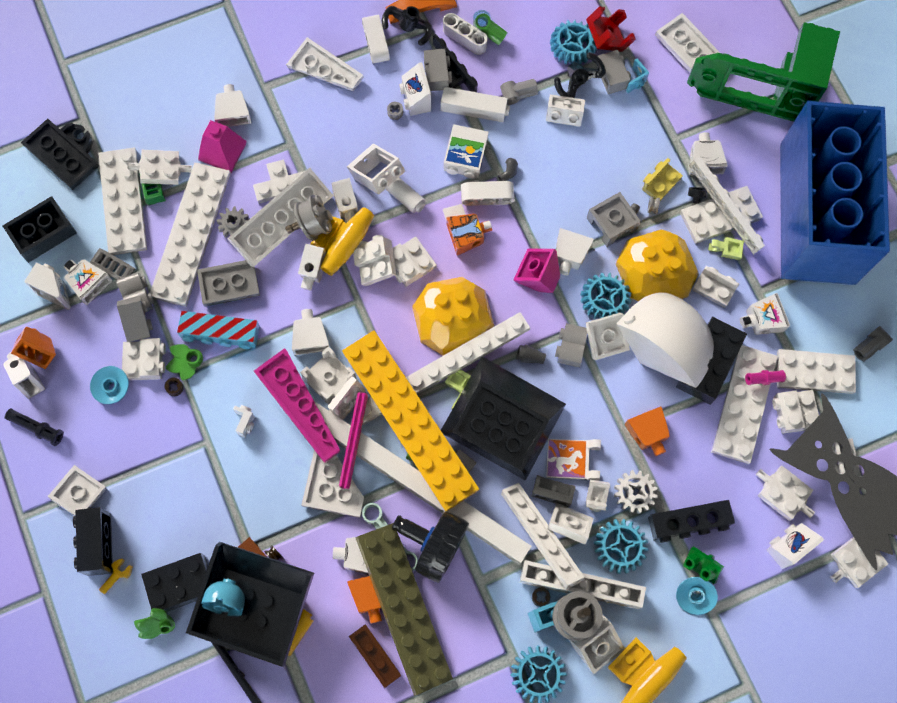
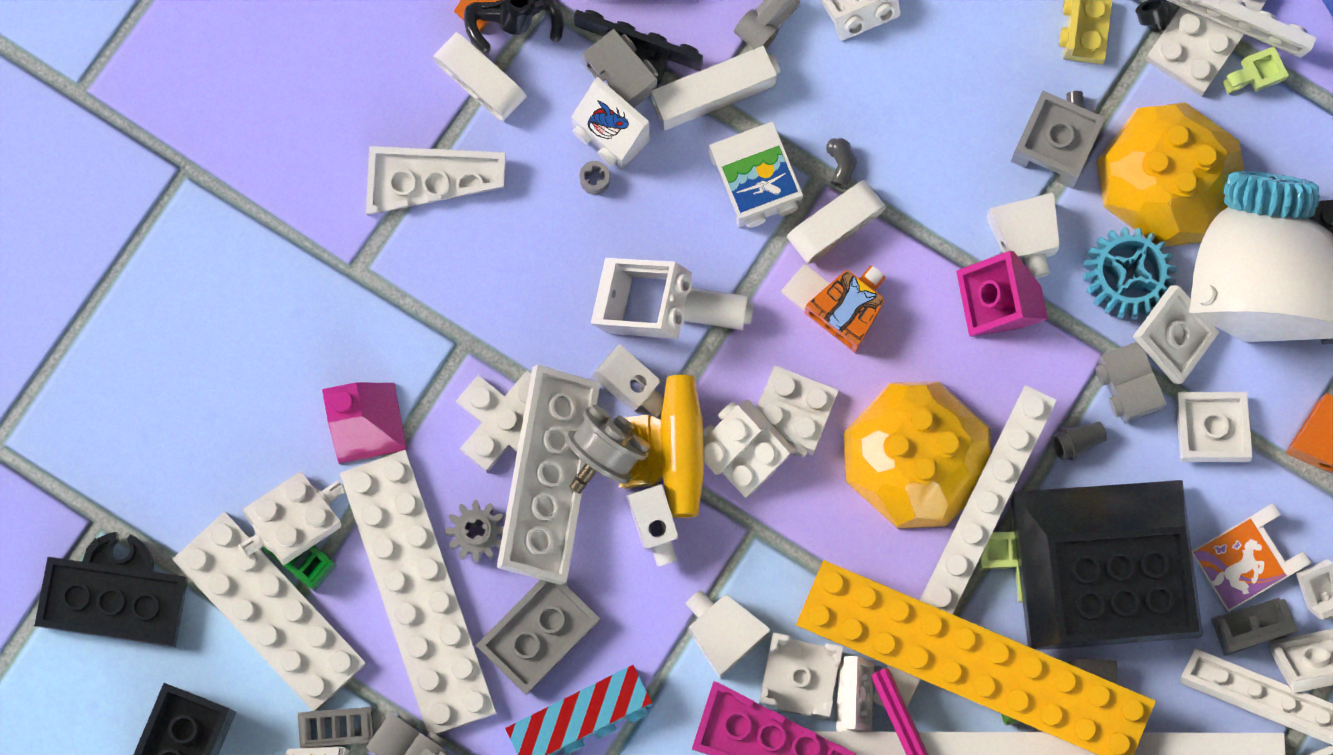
camera: 30 degrees left, 5 degrees up
white torso [214,84,252,127] -> none
light grey bush [647,196,660,214] -> none
white bracket [692,266,739,308] -> none
none -> white plate [1175,392,1253,462]
none -> medium azure gear [1223,171,1320,219]

